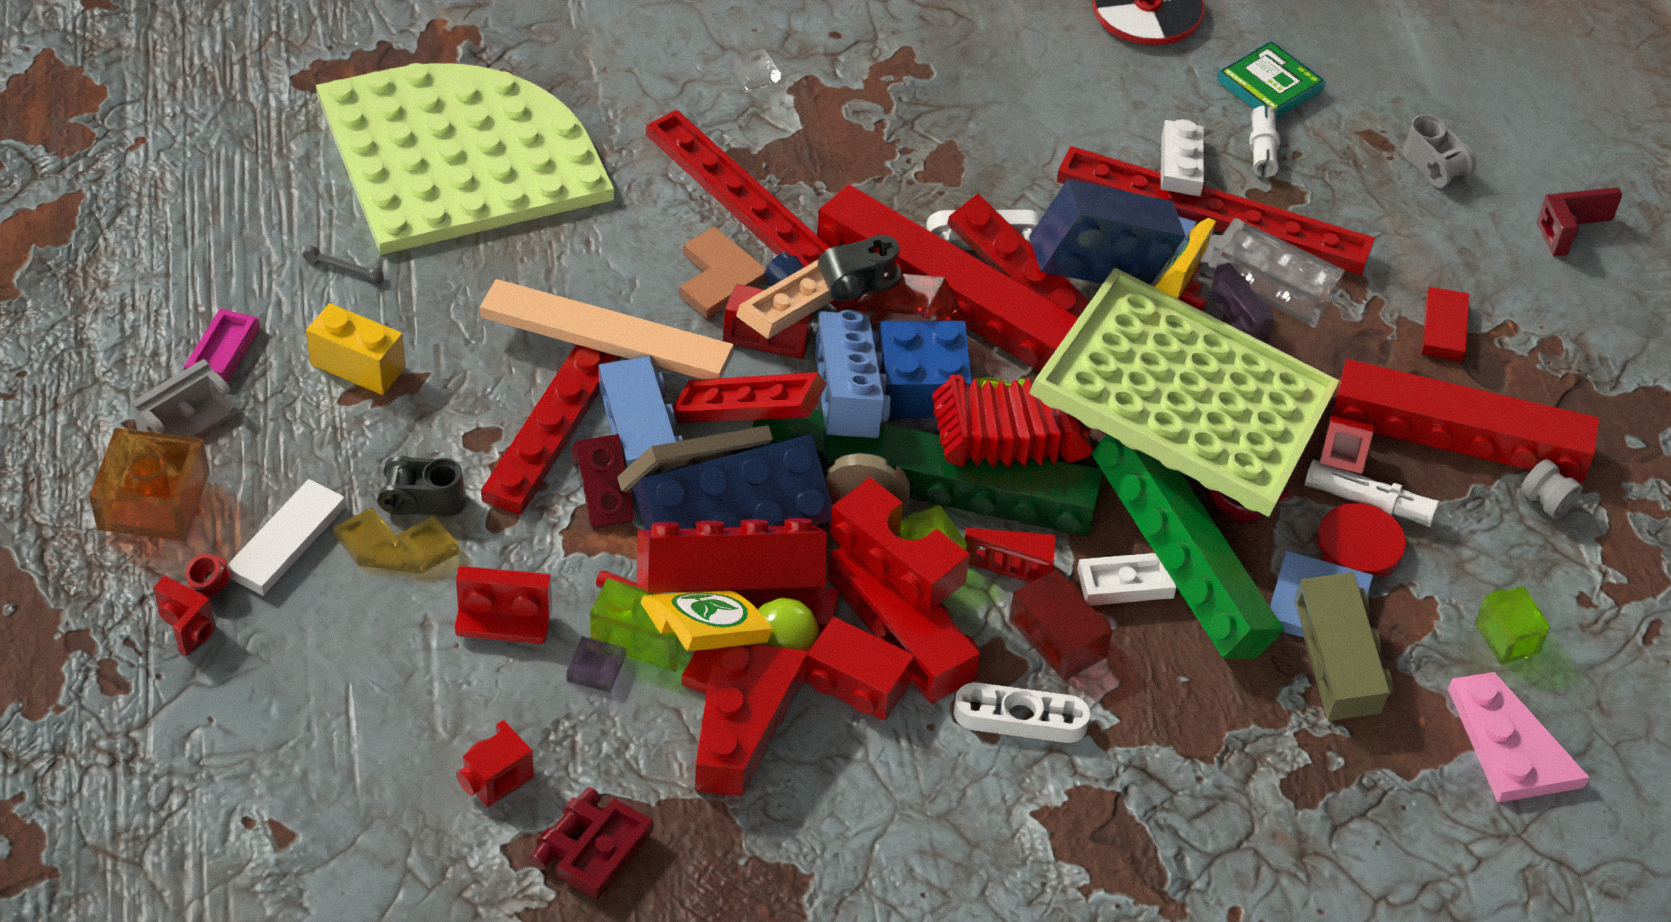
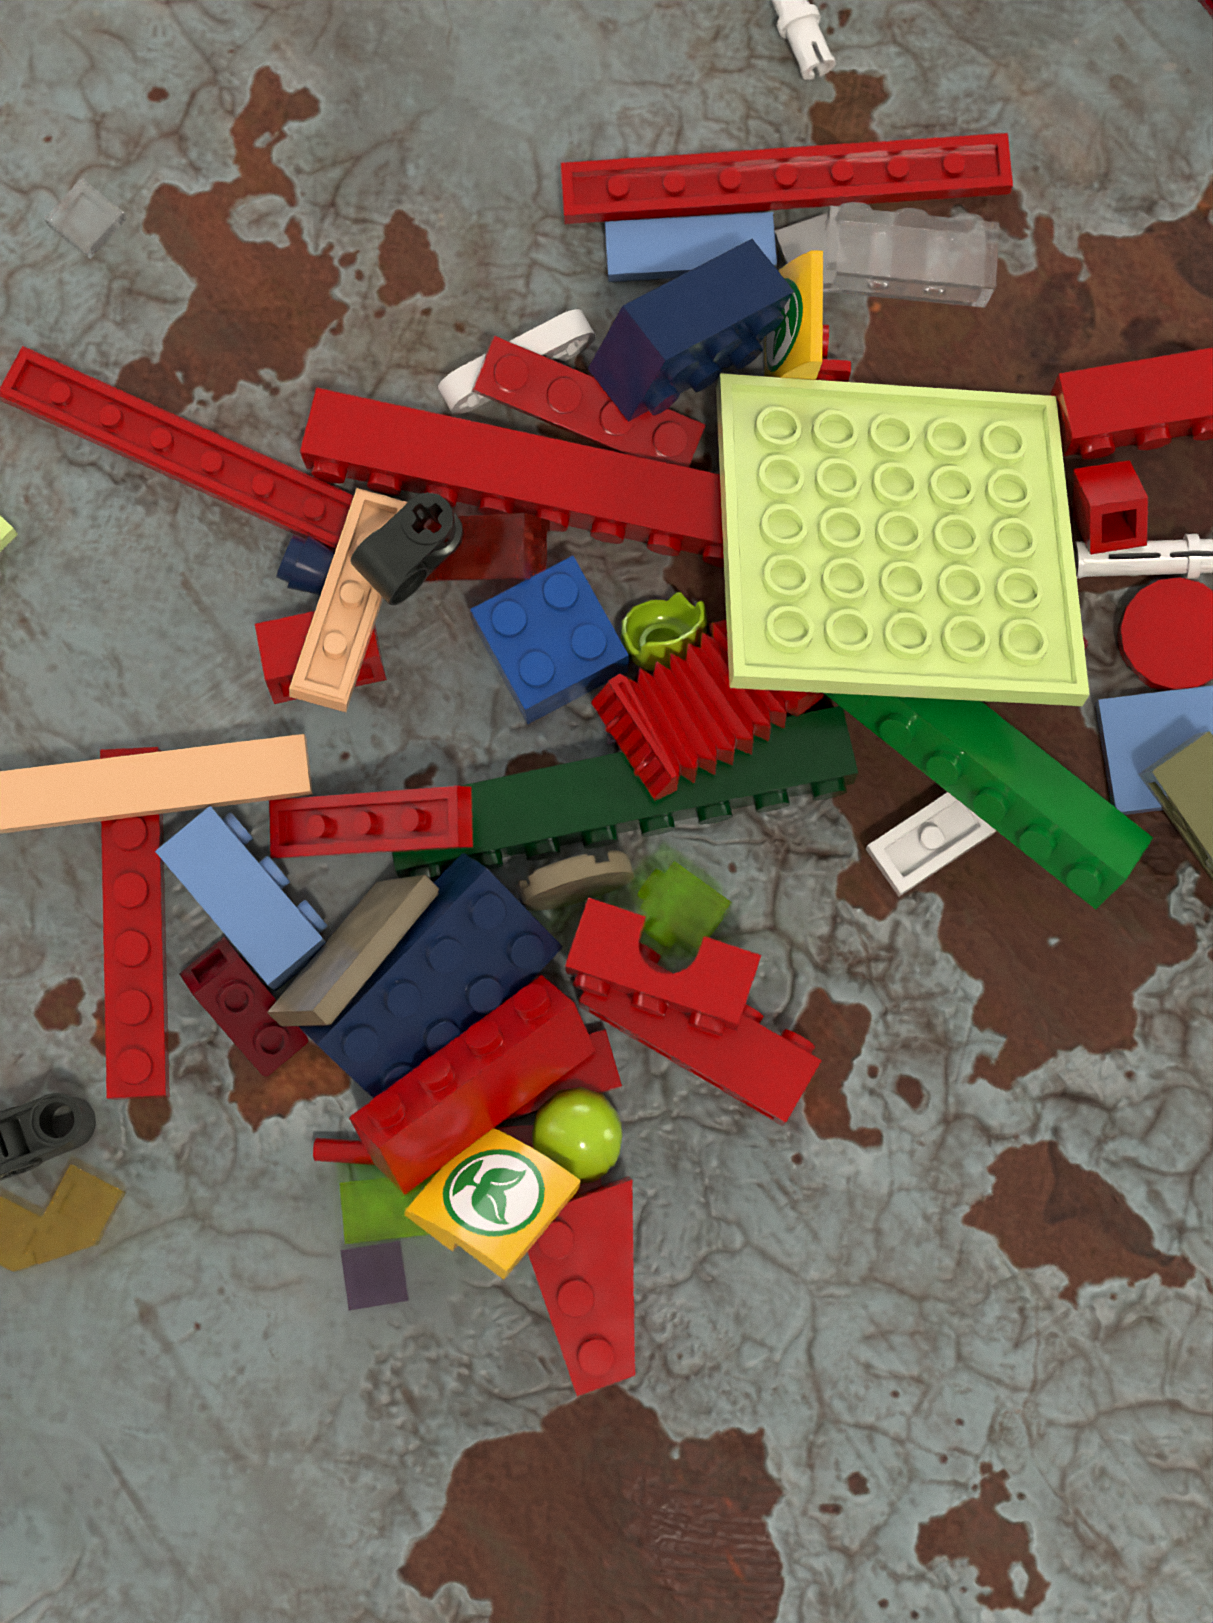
camera: 20 degrees left, 30 degrees up
red bracket [454,566,552,644] -> none
red brick [456,719,534,808] -> none
dark red plate [529,787,653,900] -> none
nougat tile [679,226,768,319] -> none
red brick [805,616,915,721] -> none
medium blue brick [814,310,890,438] -> none
white beam [954,683,1090,743] -> none
red slope [963,528,1055,587] -> none
clear red brick [1009,569,1113,681] -> none
white plate [1161,119,1204,196] -> none
clear purple plate [1210,262,1275,344] -> none
red tile [1421,286,1469,361] -> none

